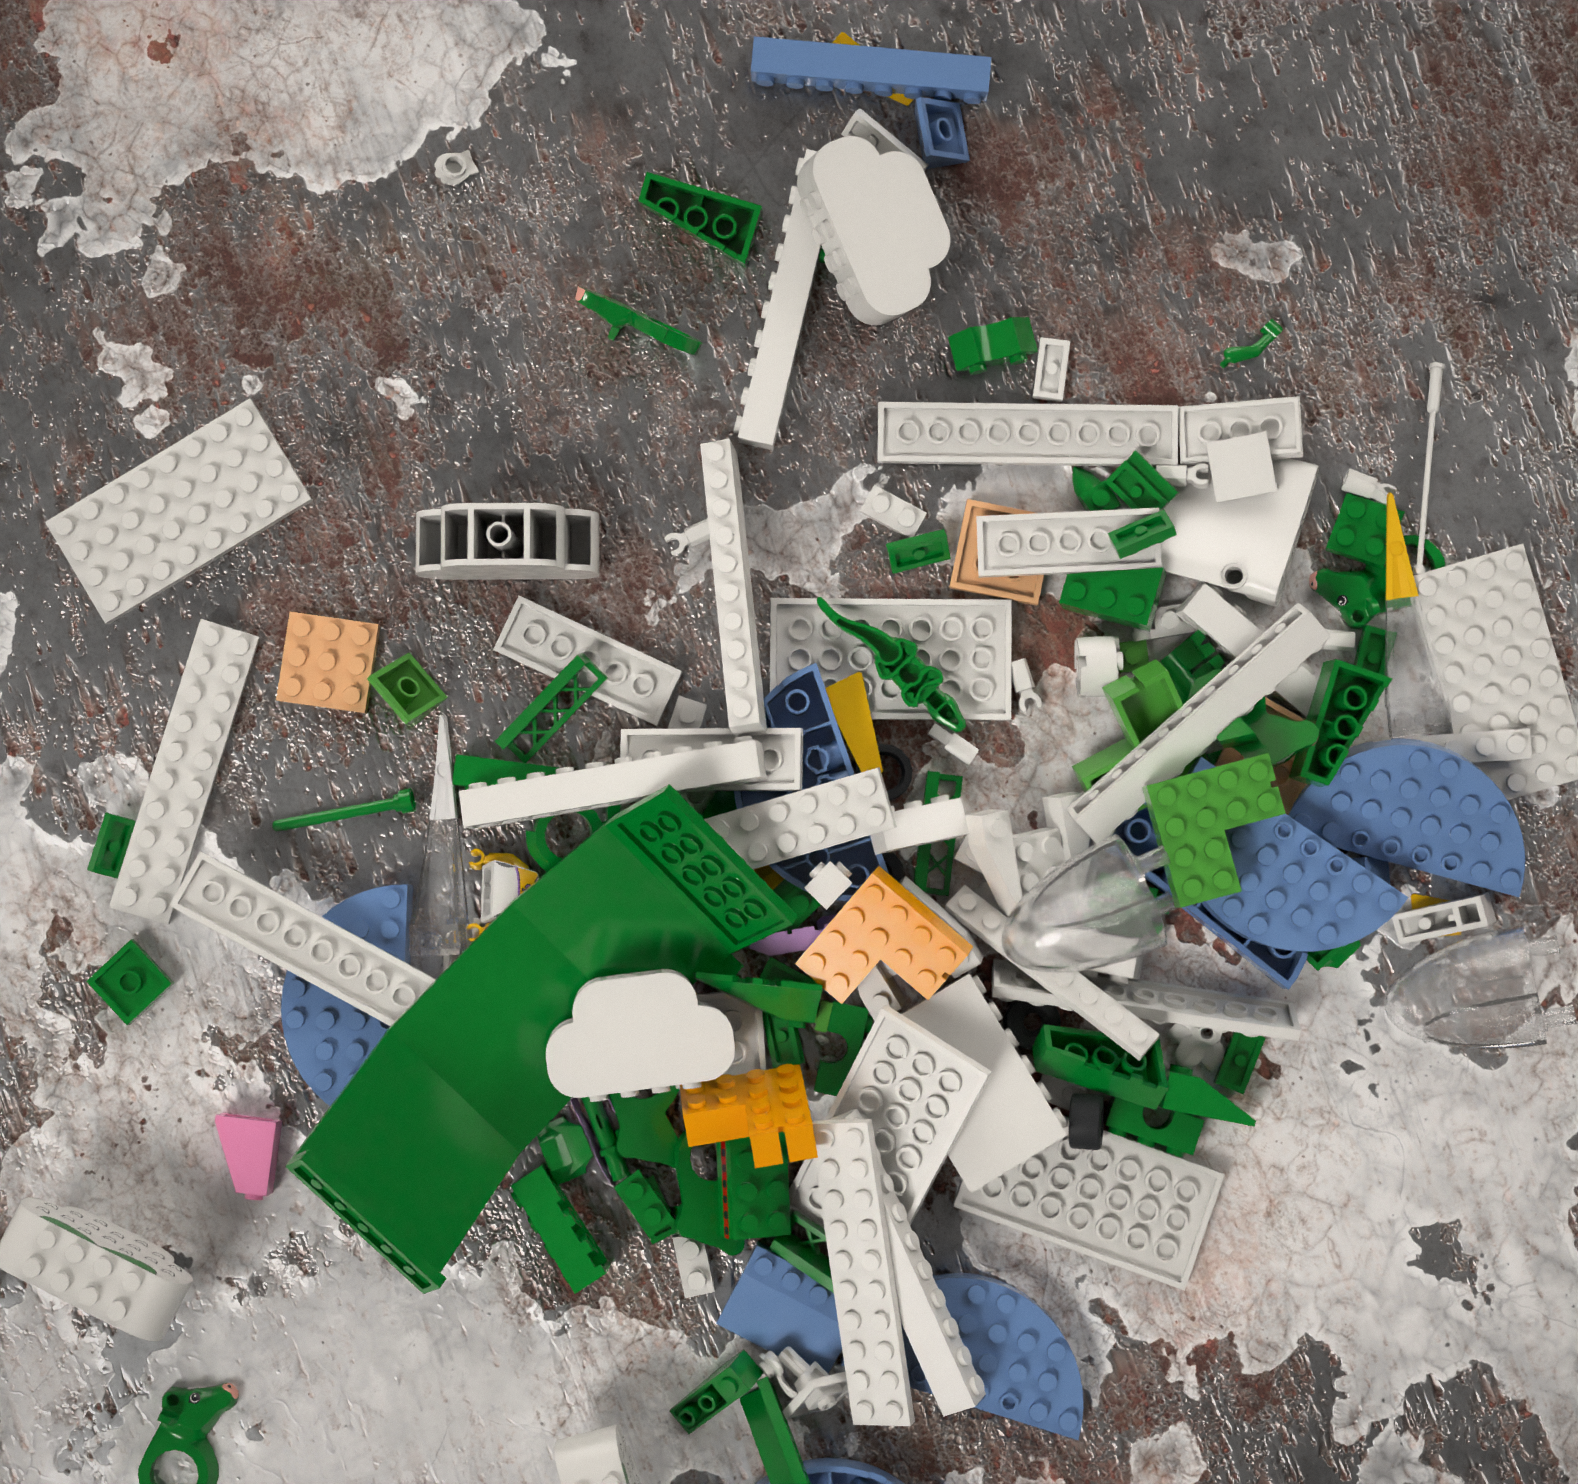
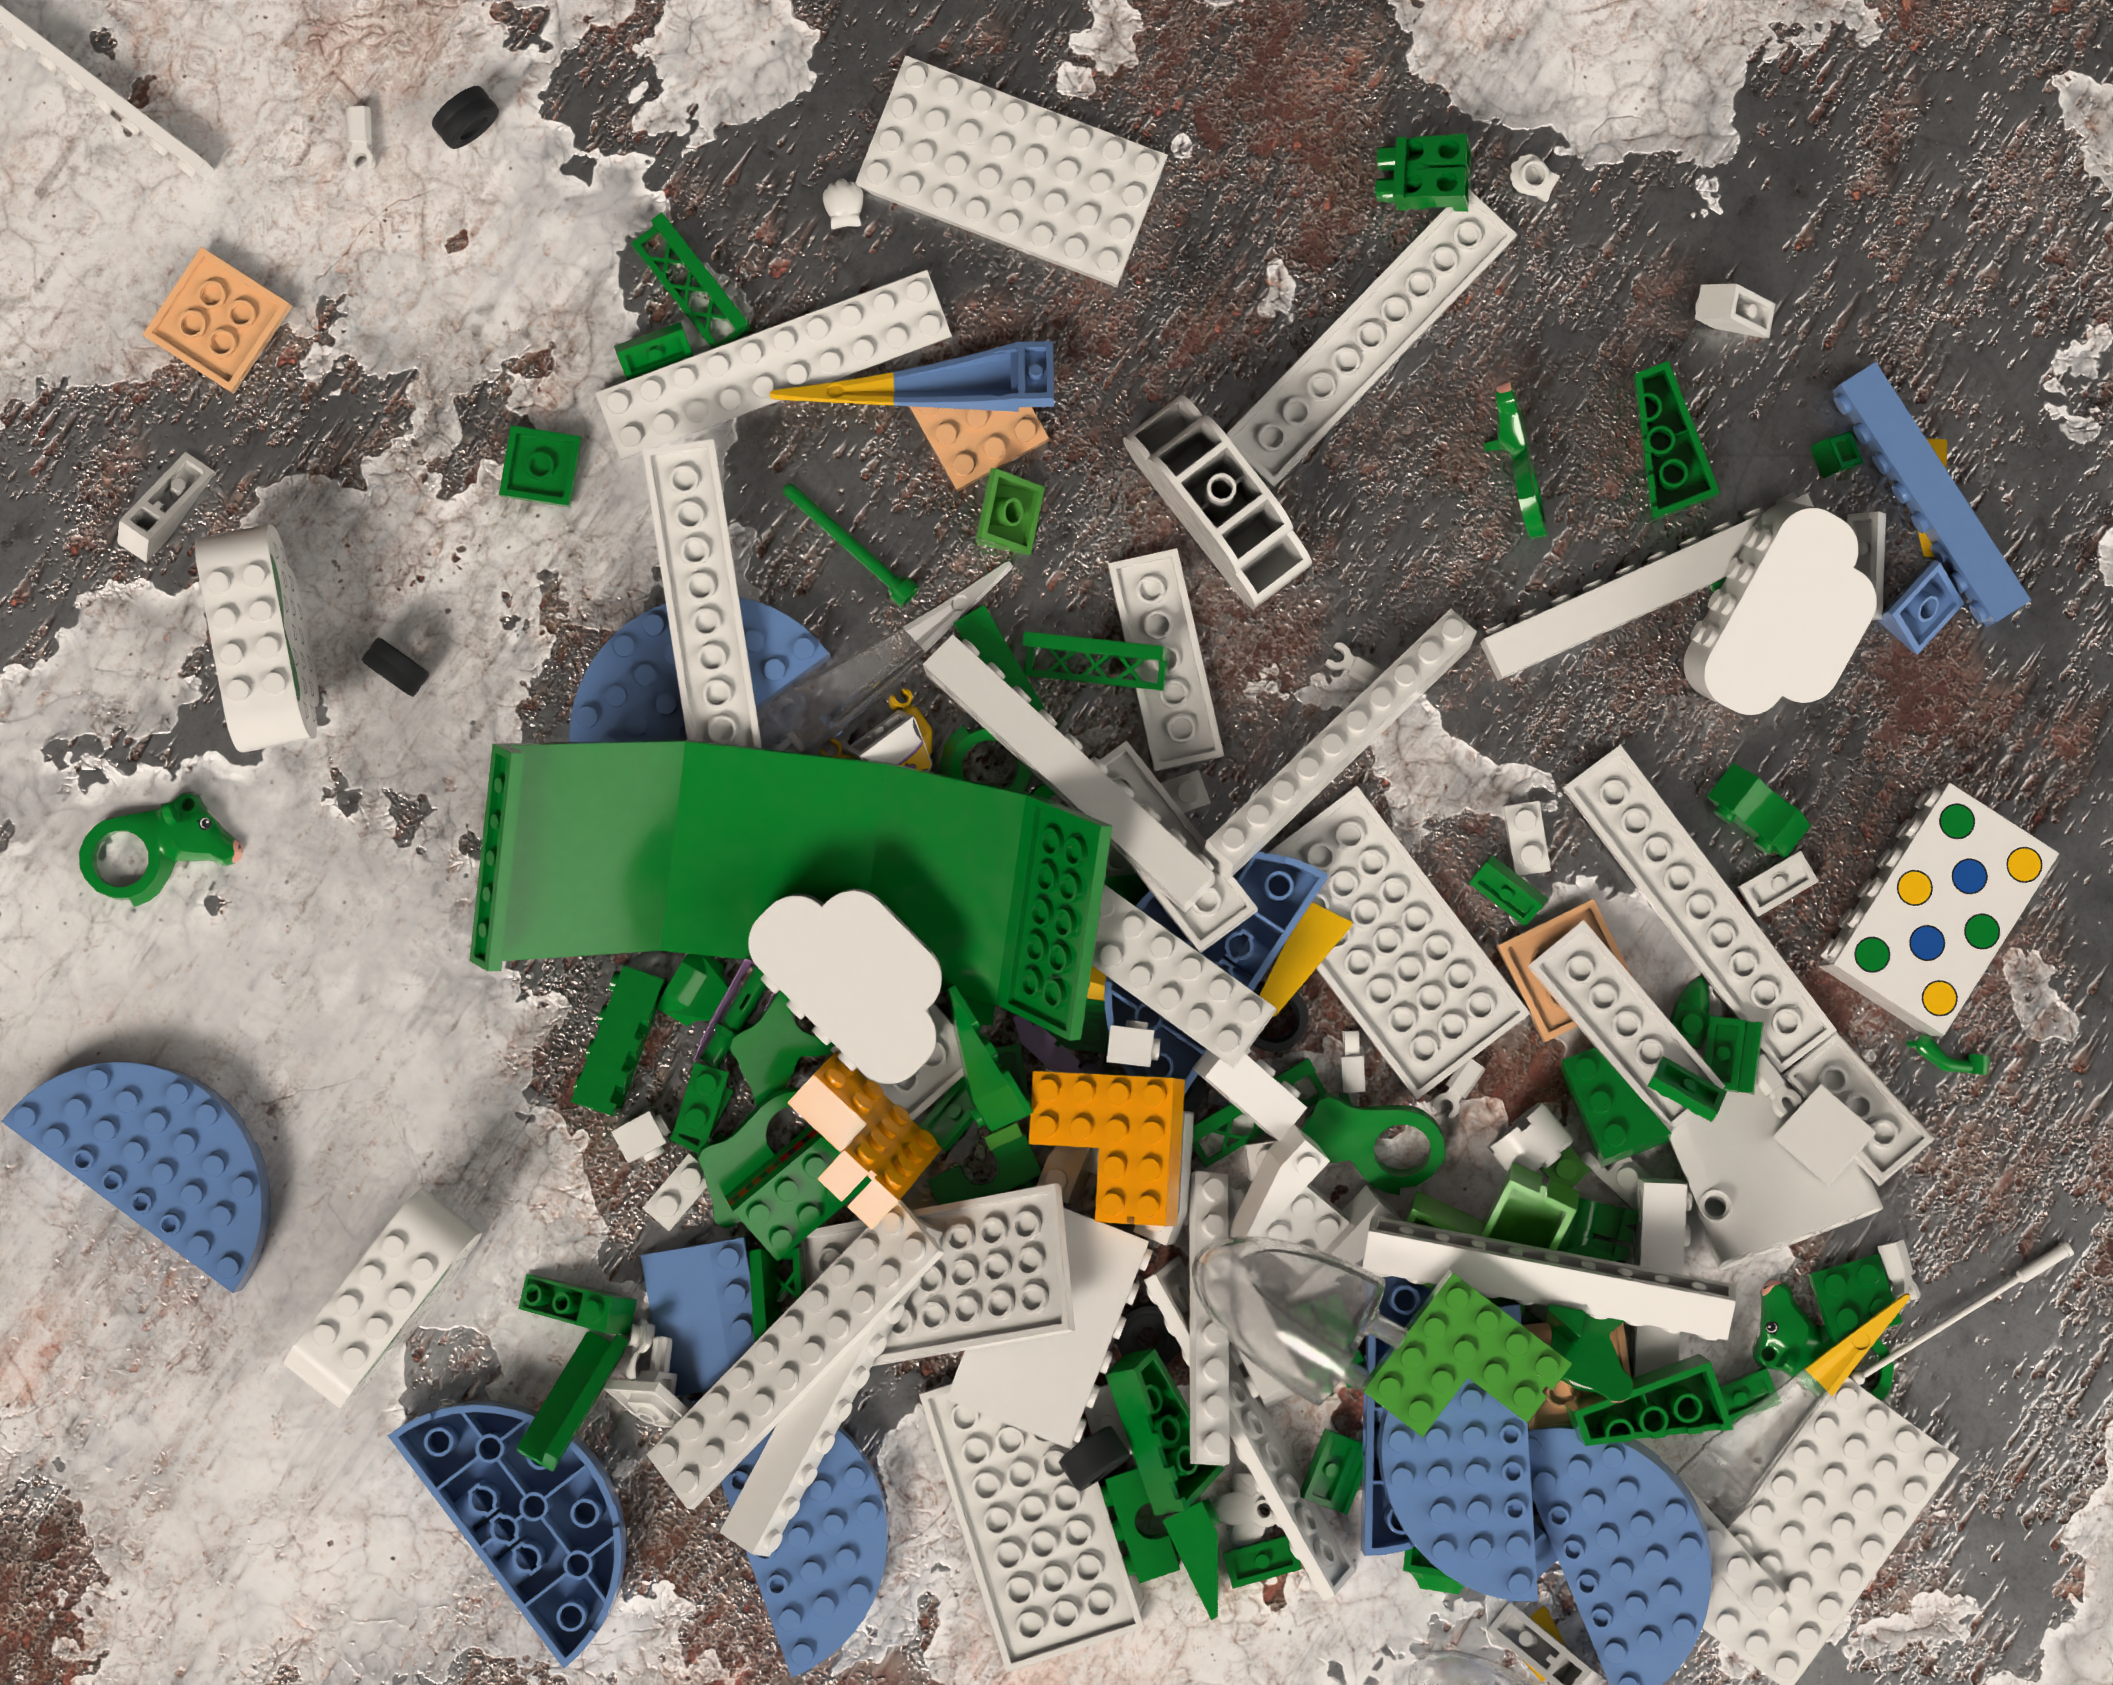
camera: 40 degrees right, 0 degrees up
bright pink slope [215,1113,283,1200] -> none
green animal [817,597,966,732] -> none
white bar [1322,629,1355,652] -> none
none -> black tyre [361,637,430,697]
none -> white brick [611,1111,671,1163]
none -> green fence [631,212,751,349]
none -> medium blue plate [770,341,1054,412]
none -> white animal [823,178,863,229]
none -> white plate [1226,189,1517,489]
none -> green plate [1300,1428,1363,1515]
none -> green animal [1301,1092,1446,1195]
none -> green hips [1375,133,1472,212]
none -> white slope [1695,284,1775,338]
none -> green slope [1811,431,1864,478]
none -> white brick [1818,783,2060,1036]

